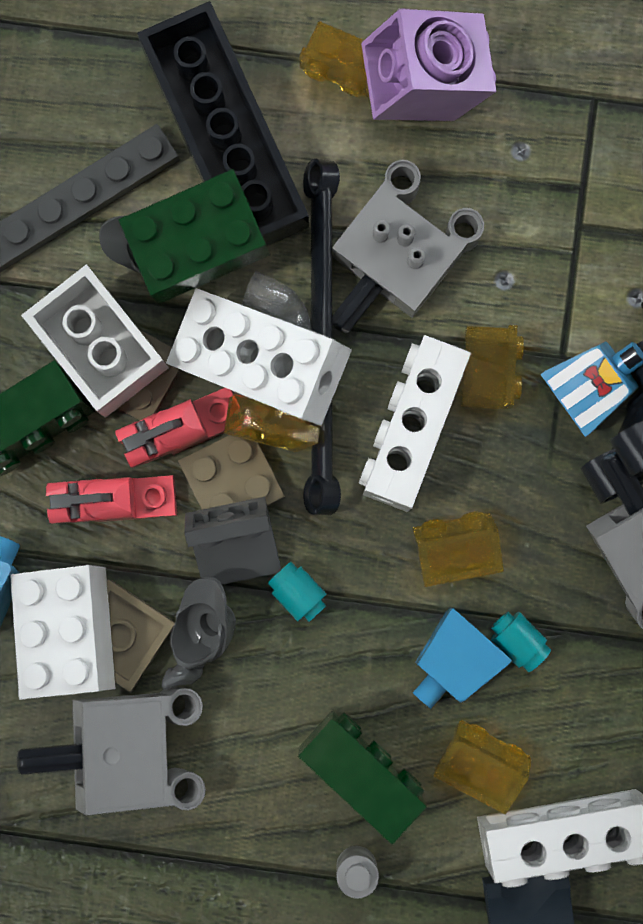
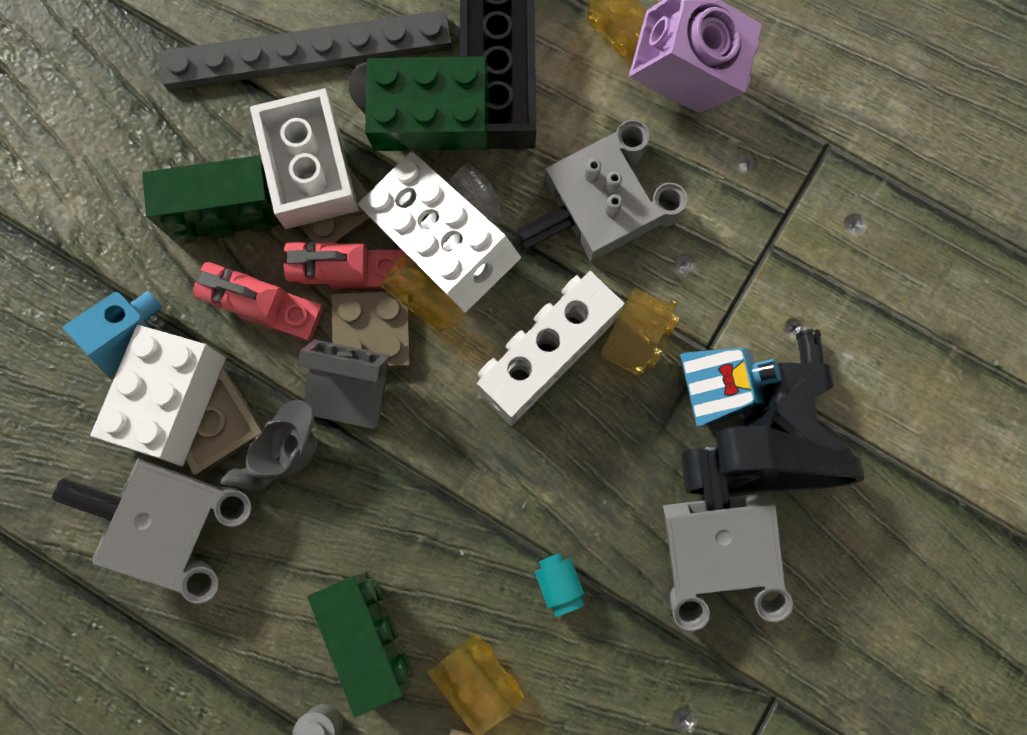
camera: 20 degrees right, 5 degrees down
teal brick [268,562,327,622] -> none
black piece [303,158,341,515] -> none
dark azure torso [412,607,512,709] -> none
clear yellow bracket [413,512,504,587] -> none

